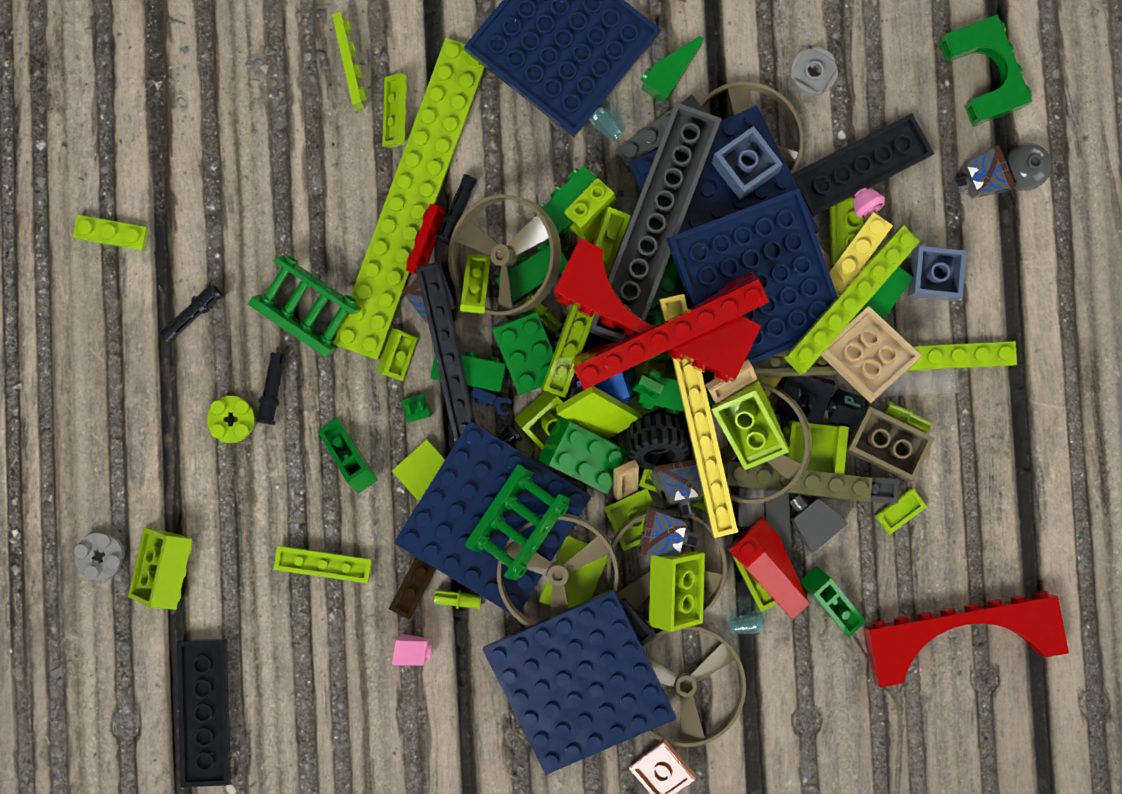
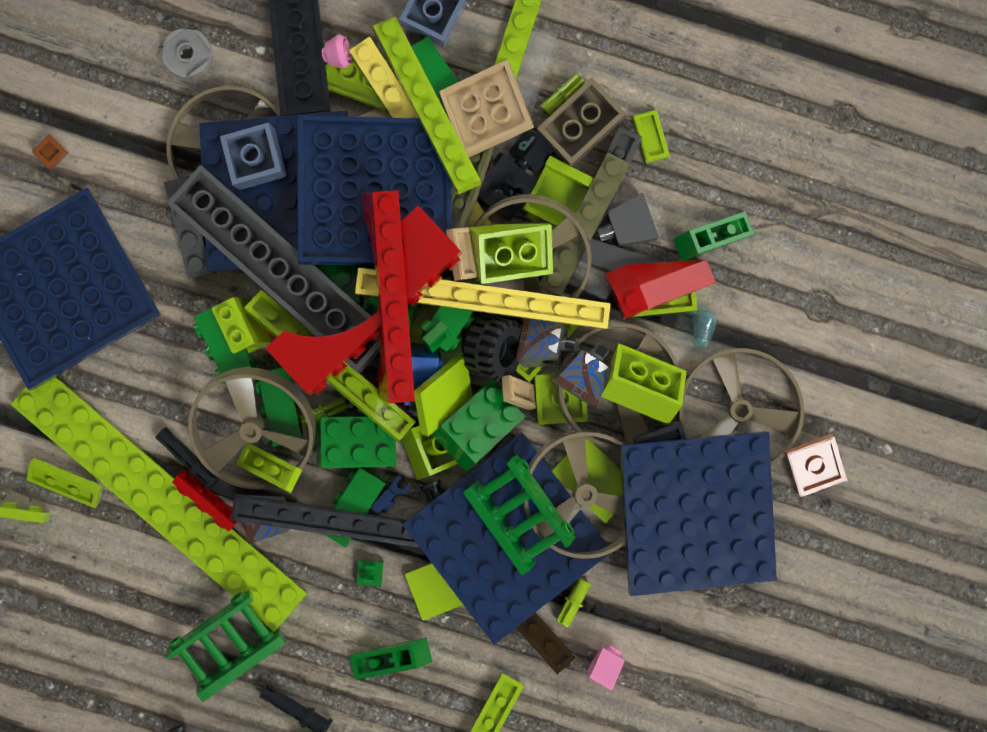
camera: 65 degrees left, 0 degrees up
lime slope [376,328,419,381] -> none
clear light blue cone [589,106,623,141] -> none
green slope [641,36,704,104] -> none
red arch [864,591,1069,688] -> none

